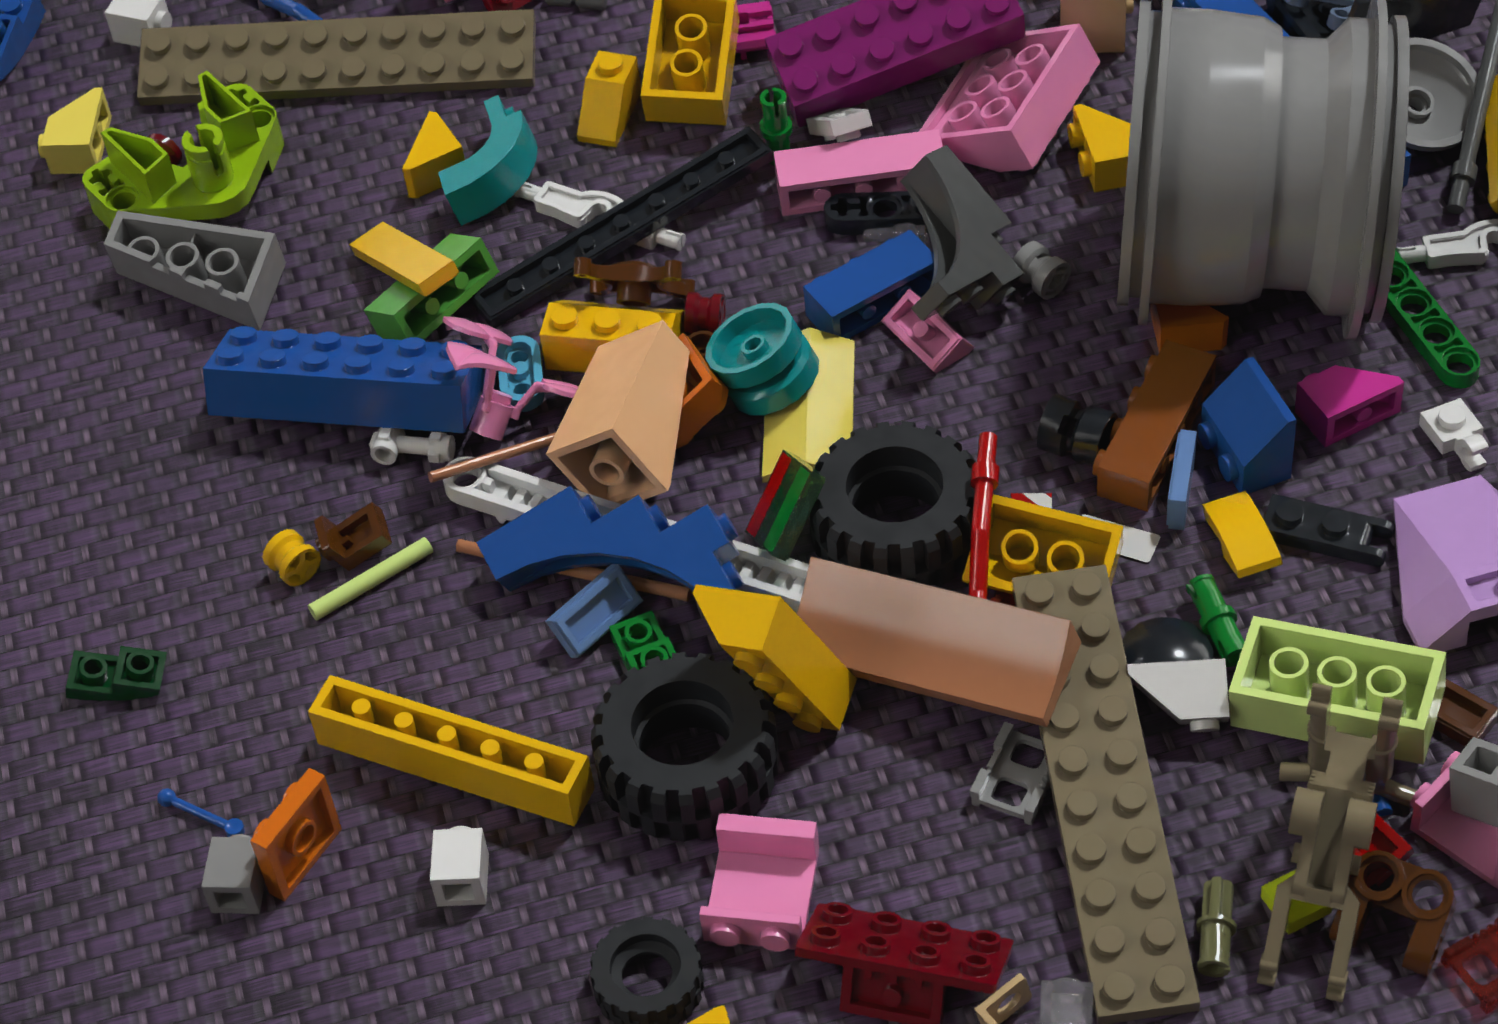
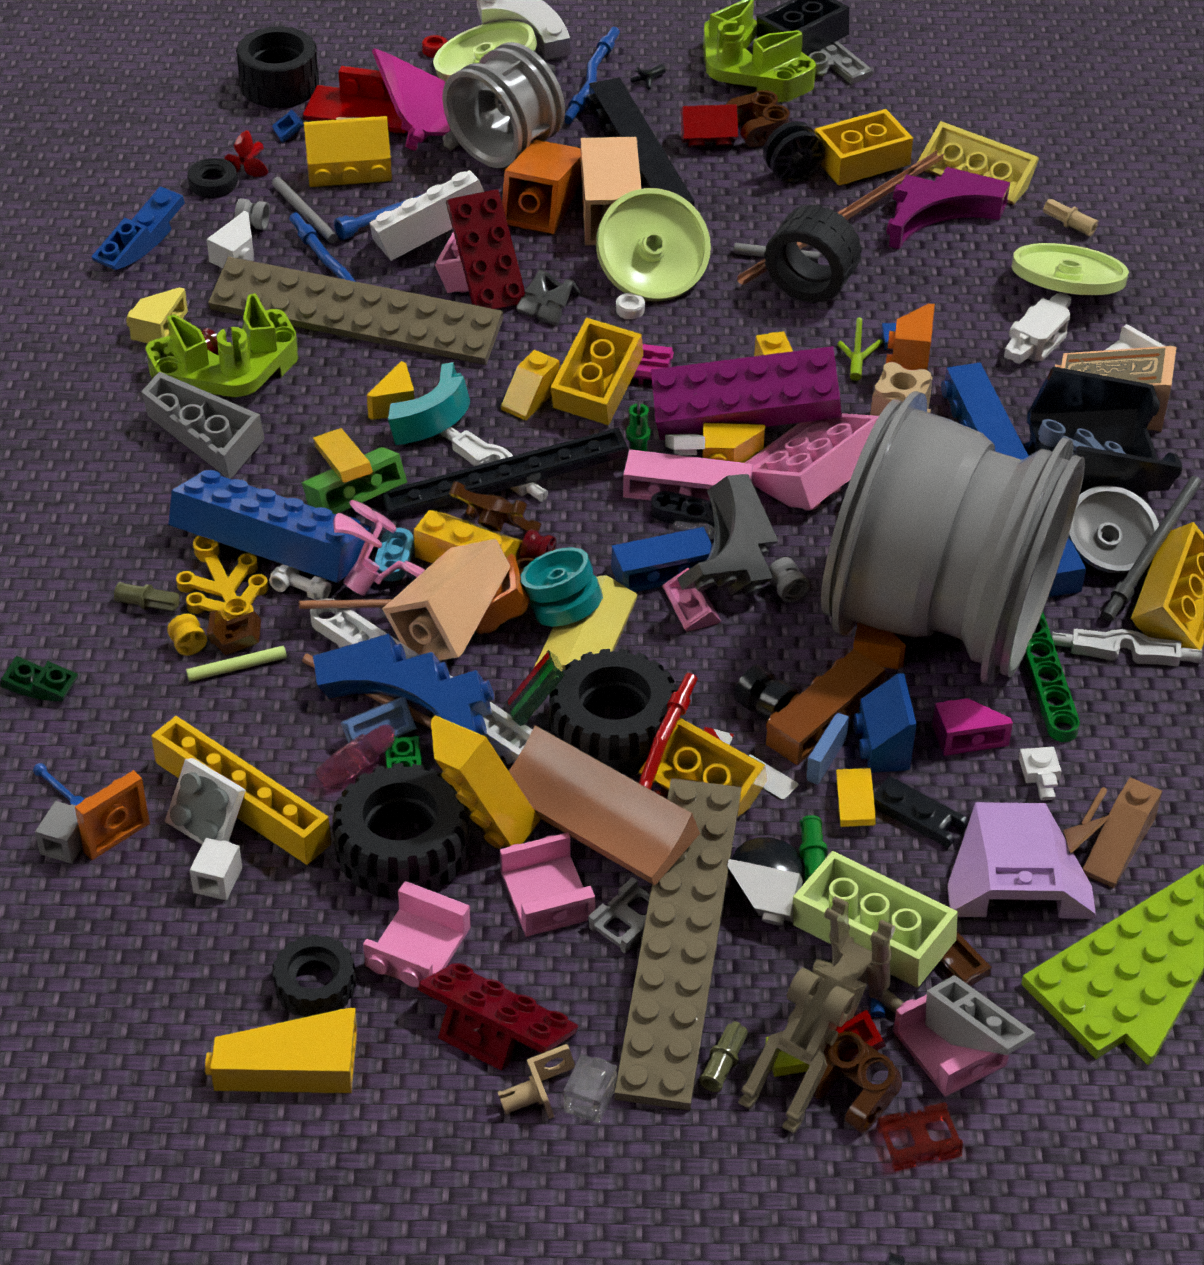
camera: 10 degrees right, 5 degrees down
none -> olive axle [114,582,180,612]
none -> light grey piece [165,758,246,844]
none -> yellow plant [176,535,268,621]
none -> clear pink hinge [315,724,395,789]
none -> bright pink panel [500,832,595,937]
none -> yellow slope [702,423,765,463]

